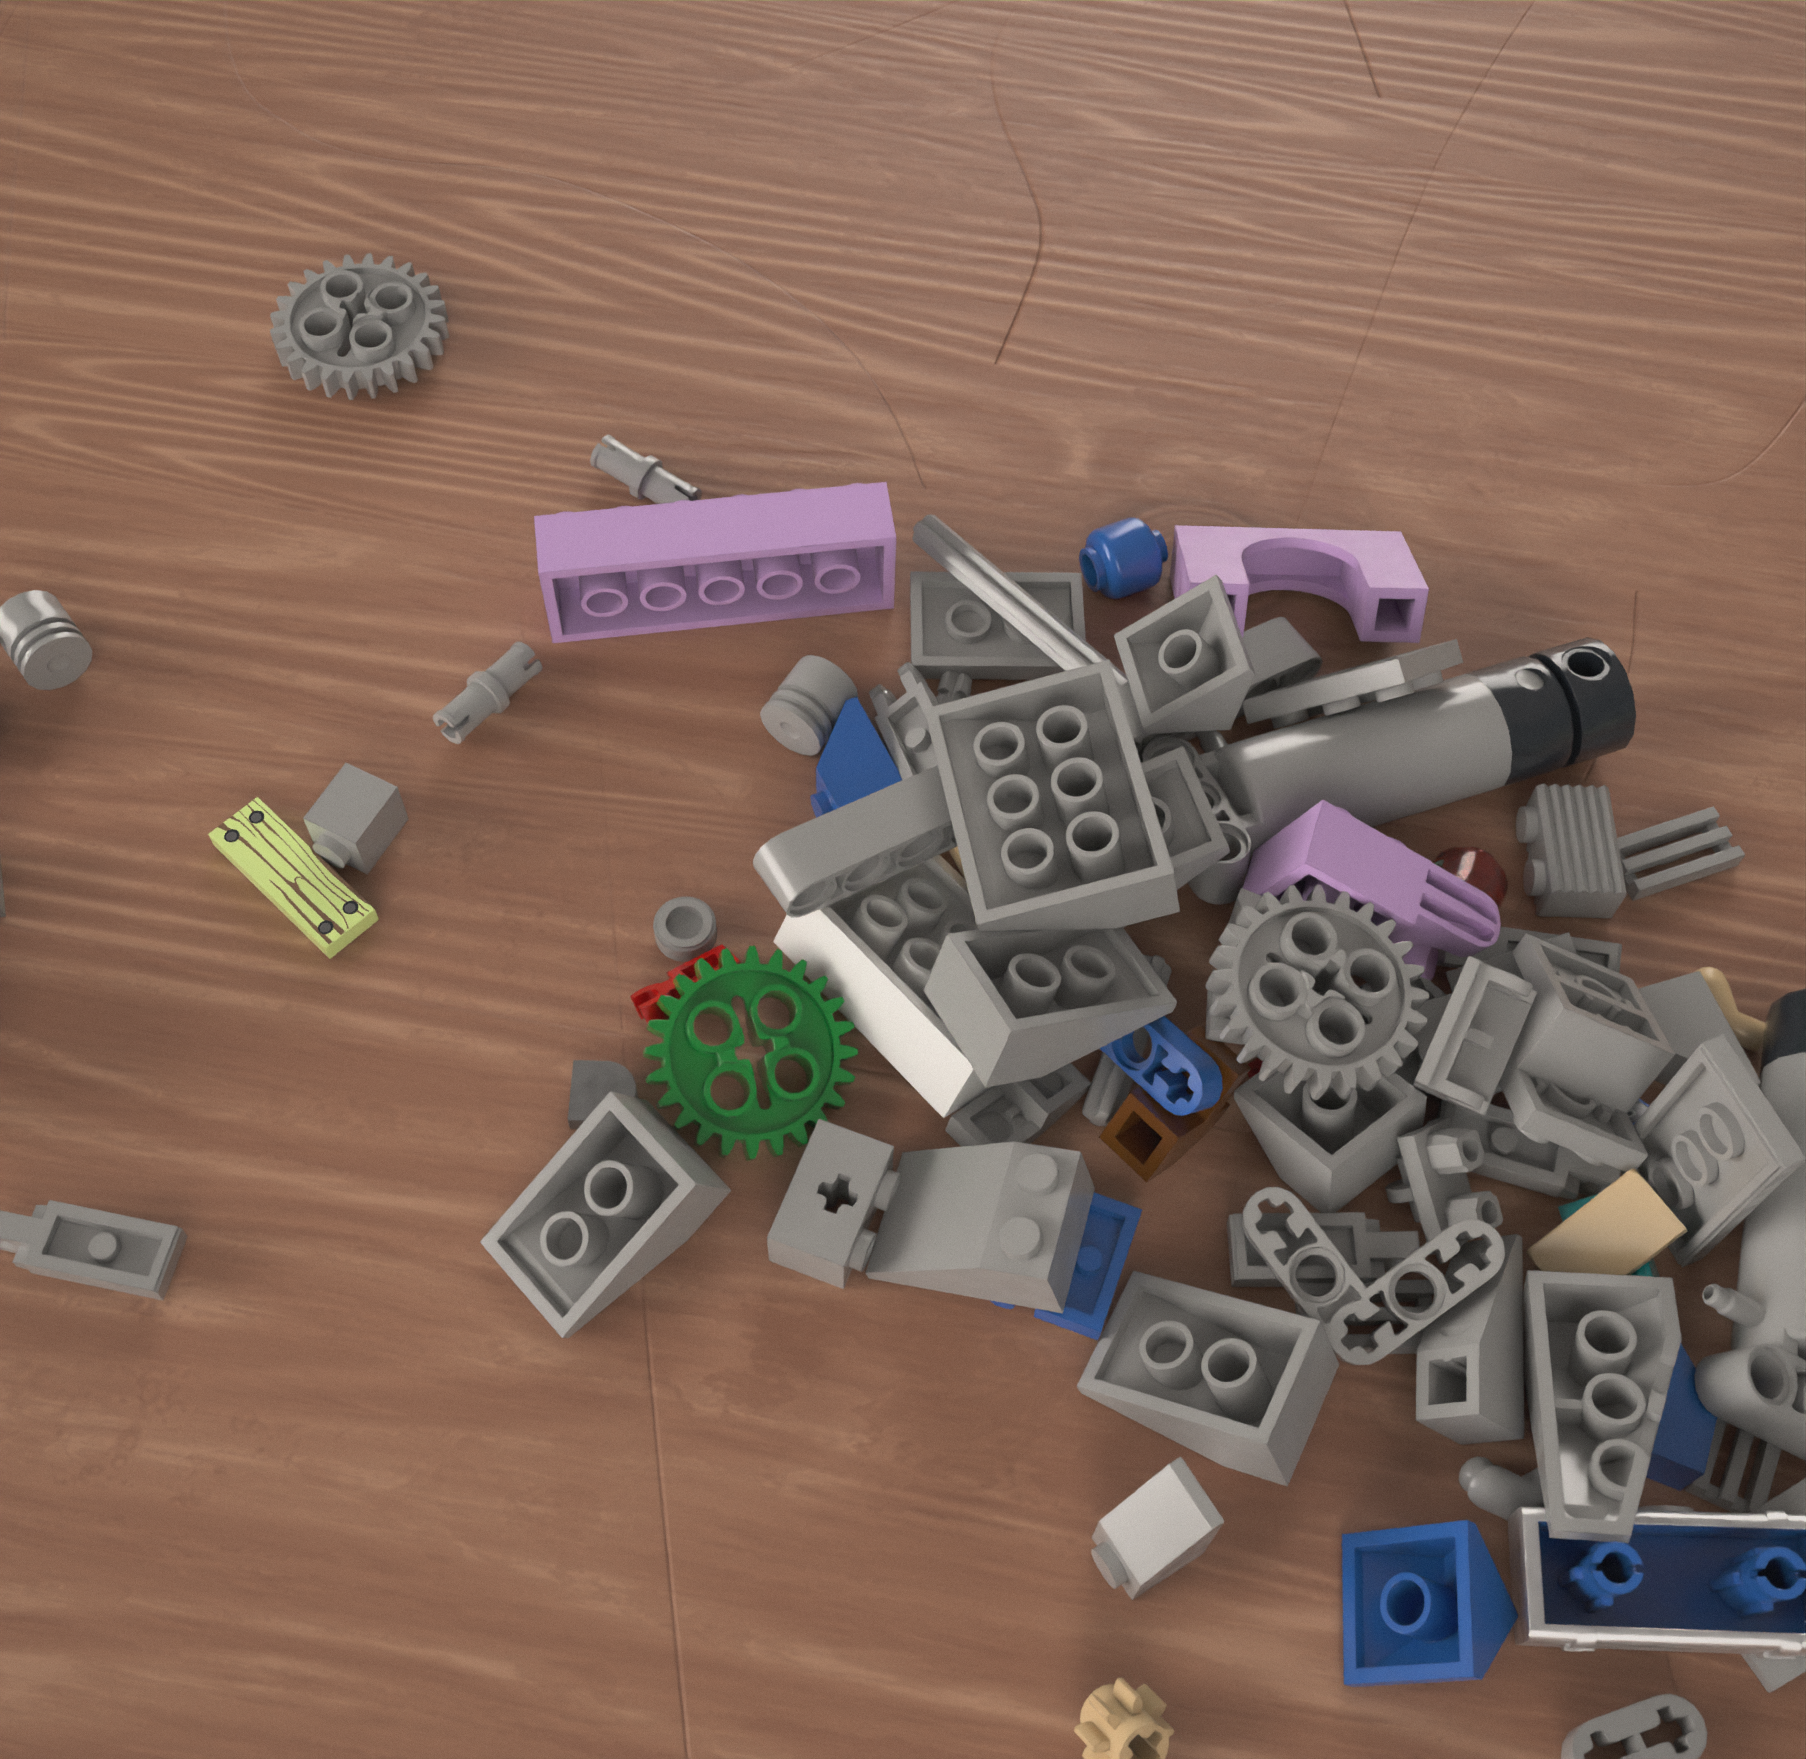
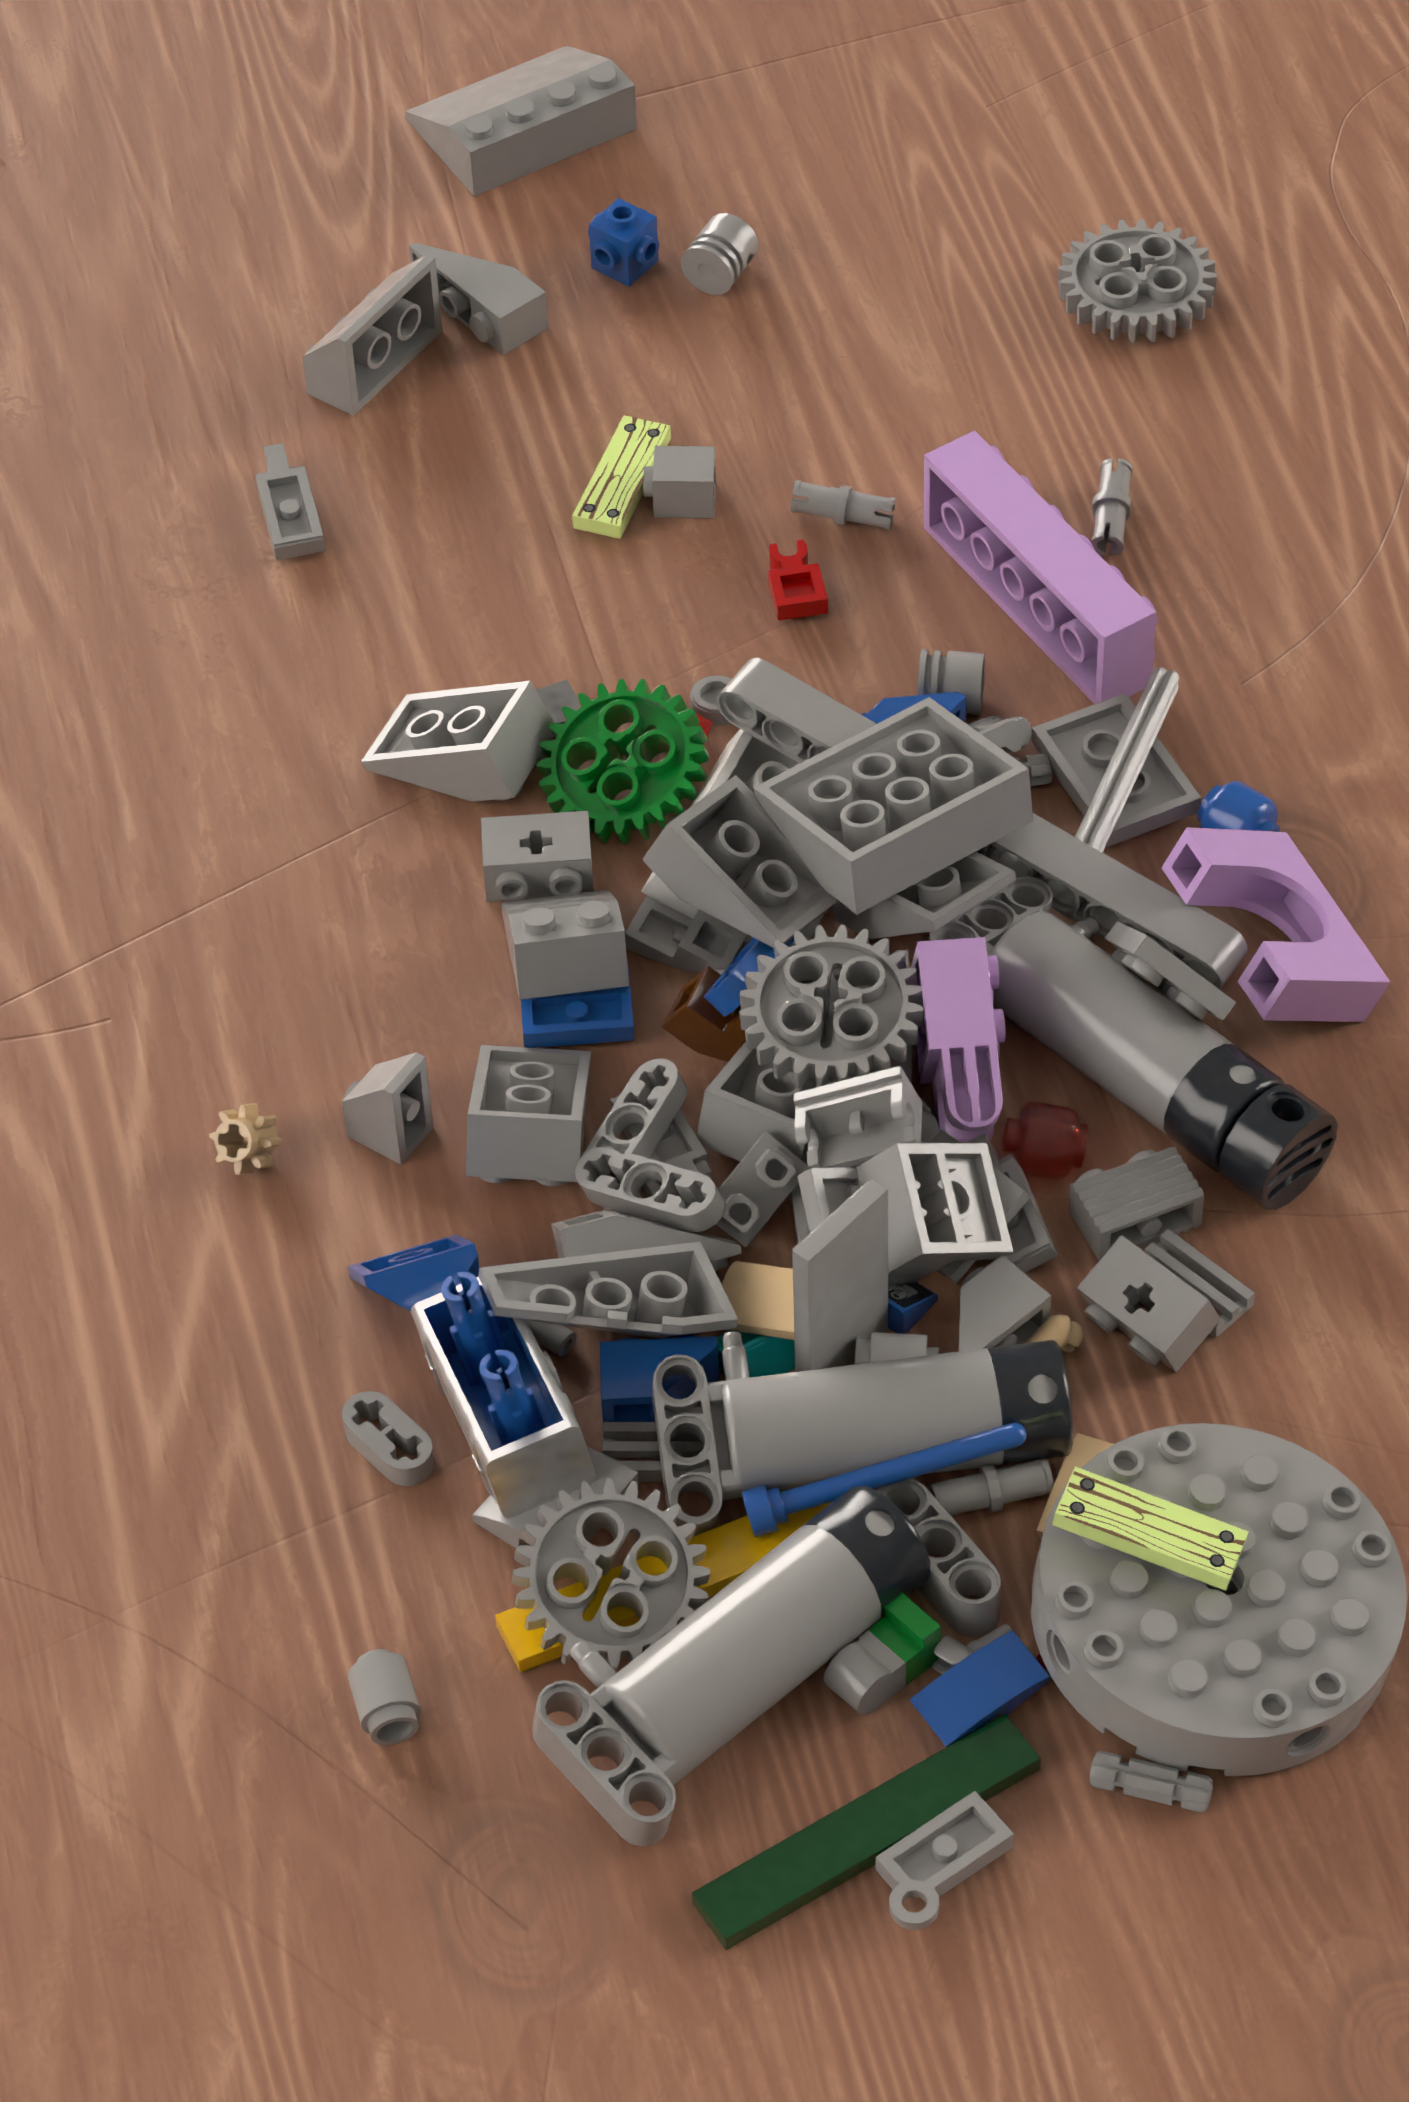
camera: 70 degrees right, 10 degrees down
light grey slope [1114,575,1256,734] -> none
none -> red plate [768,539,828,621]
none -> light grey brick [1077,1235,1221,1373]

